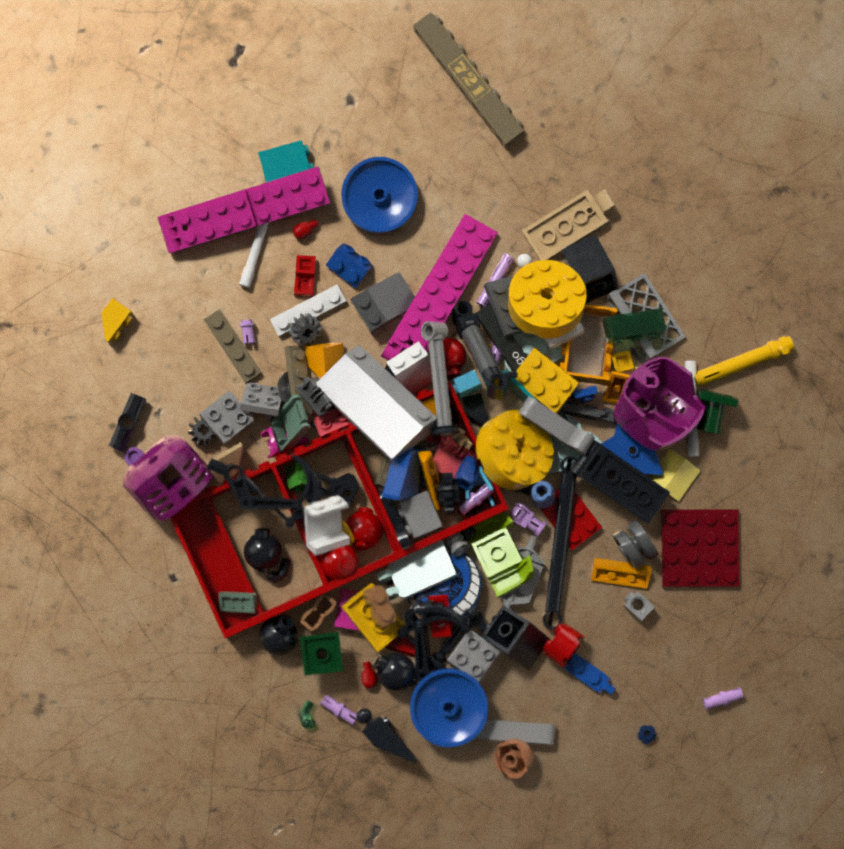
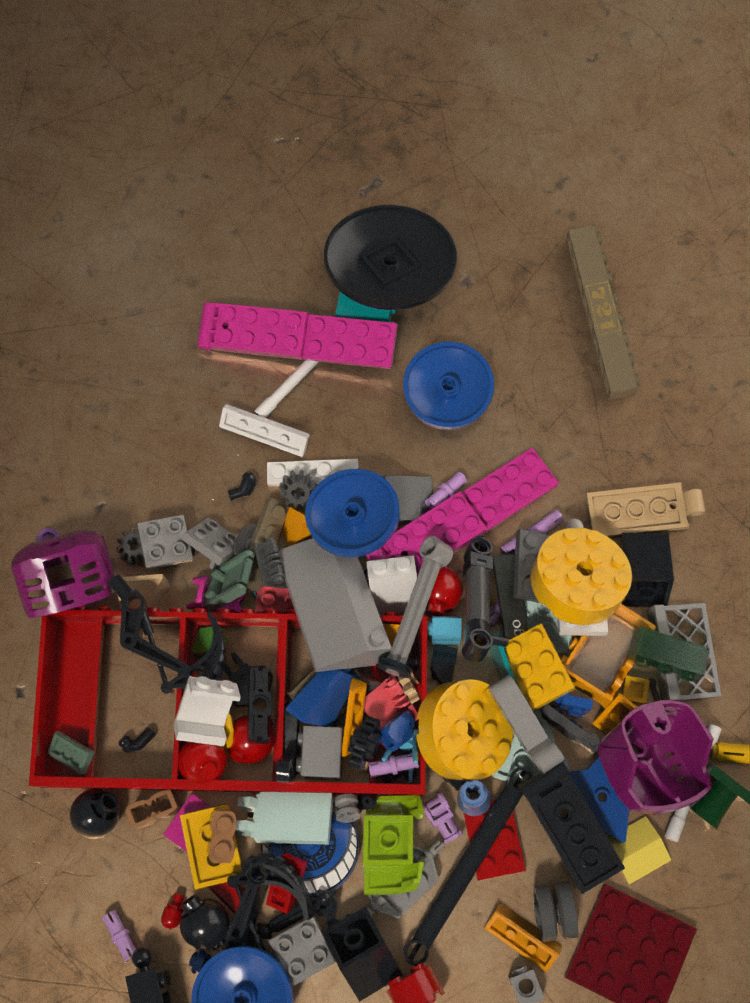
camera: 35 degrees right, 10 degrees down
yellow slope [101,298,133,344] -> none
black piece [108,393,147,452] -> none
dark tan plate [204,309,262,384] -> none
lavender pin [239,320,255,344] -> none
black brick [244,528,282,572] -> none
red cylinder [293,219,318,239] -> none
red slope [294,255,316,297] -> none
clear green arm [298,699,315,729] -> none
dark green plant [300,632,344,676] -> none
blue bracket [326,243,373,288] -> none
none -> dark blue plate [189,950,211,974]
none -> white plate [219,404,310,457]
none -> black arm [228,472,256,501]
none -> black piece [247,667,272,744]
none -> blue dish [305,469,400,557]
none -> black dish [324,205,457,310]
none -> lavender pin [425,472,467,510]

